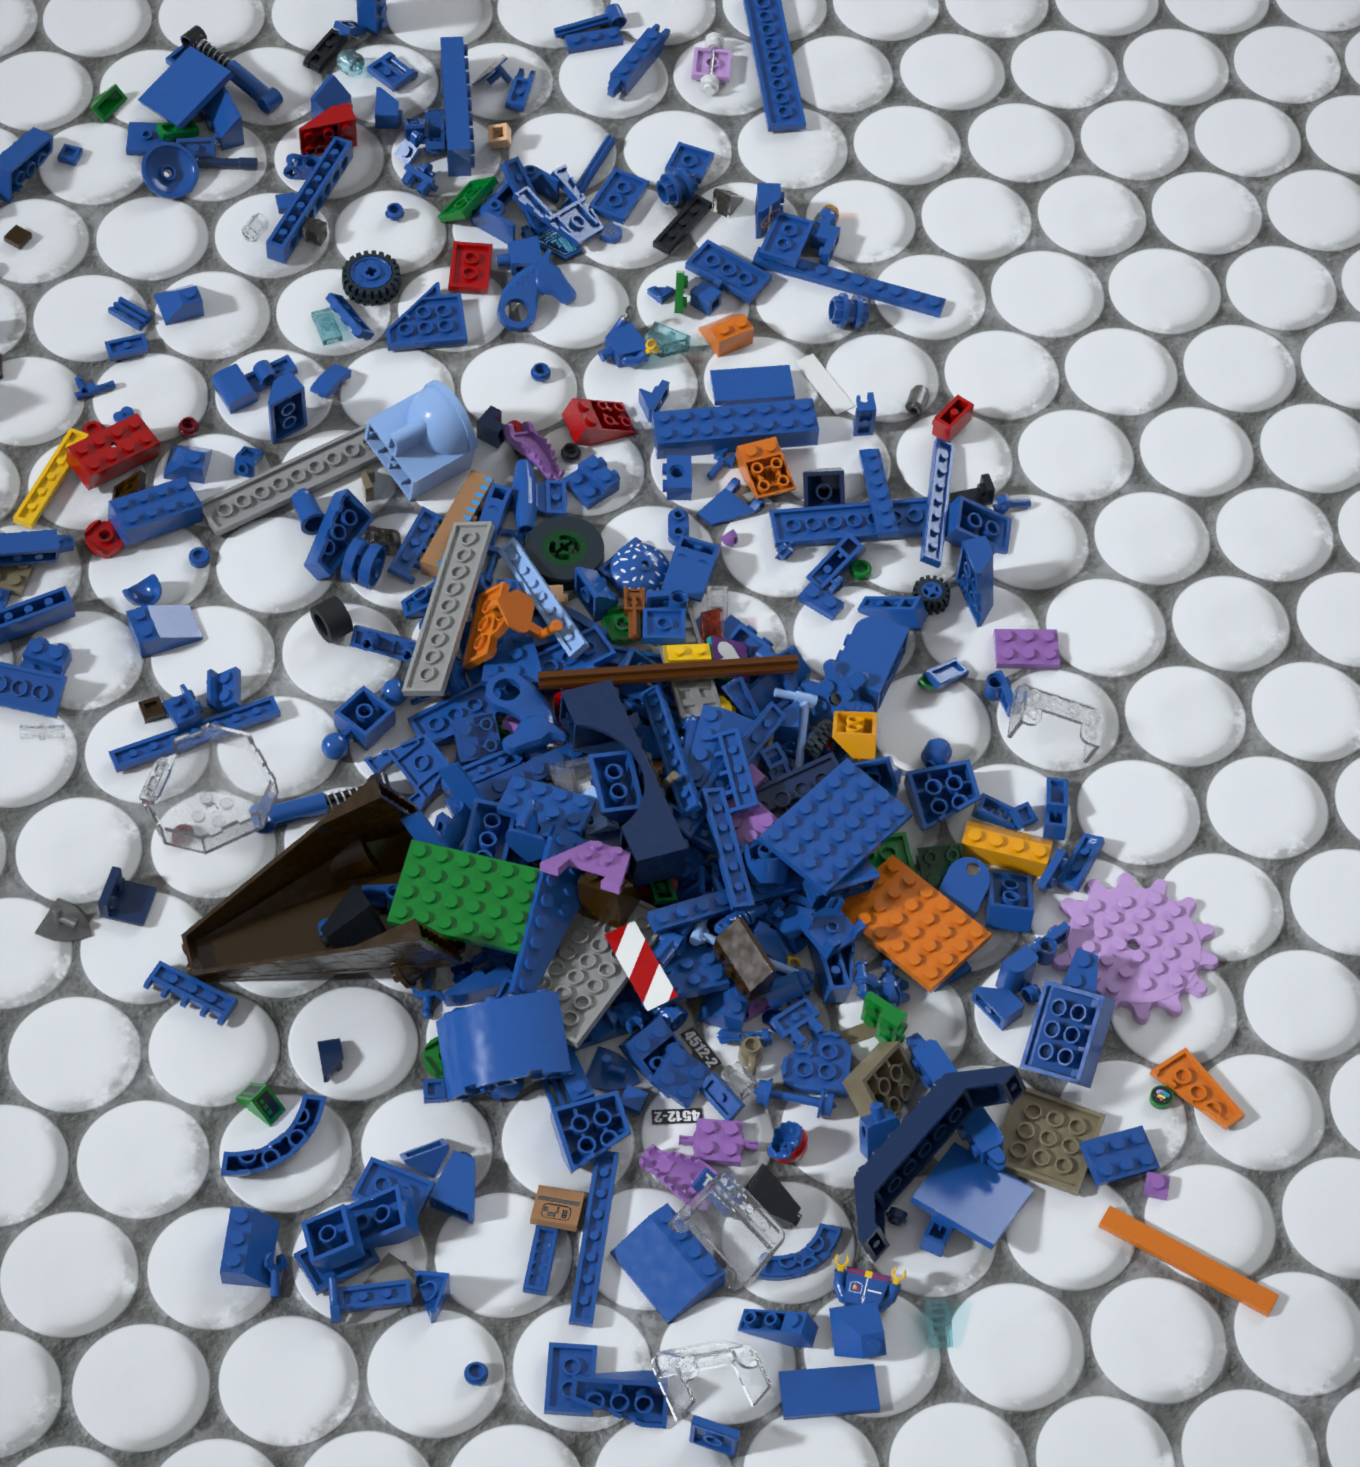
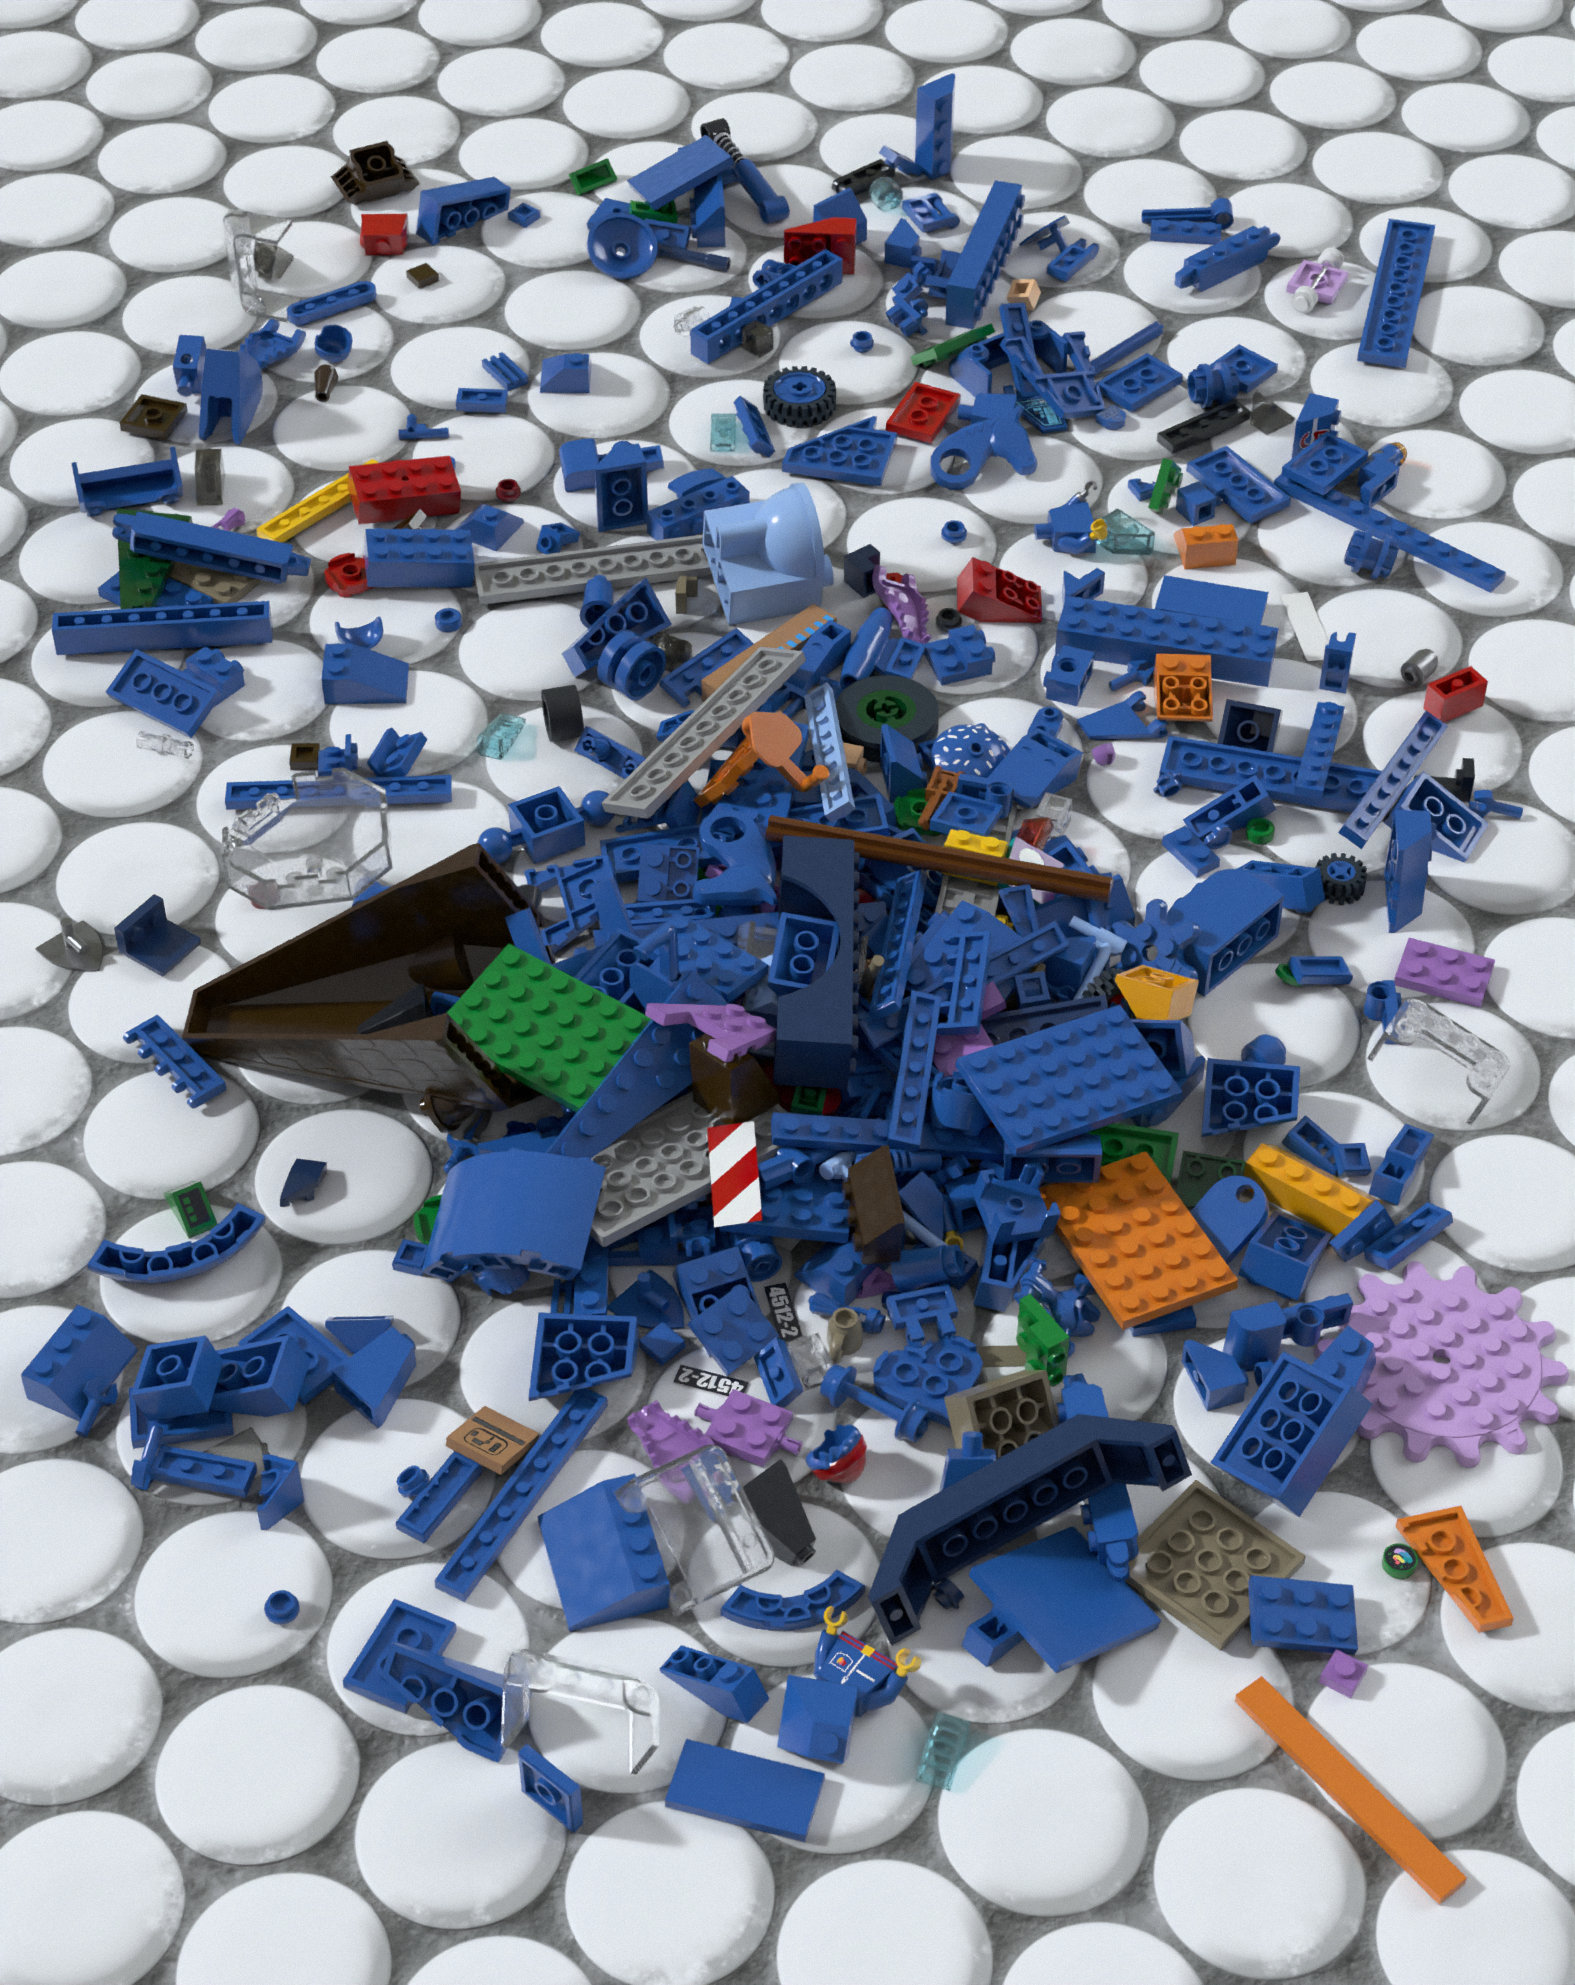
camera: 25 degrees right, 10 degrees down
none -> blue plate [396,1466,430,1497]
none -> clear light blue slope [477,713,526,760]
none -> blue brick [646,476,750,540]

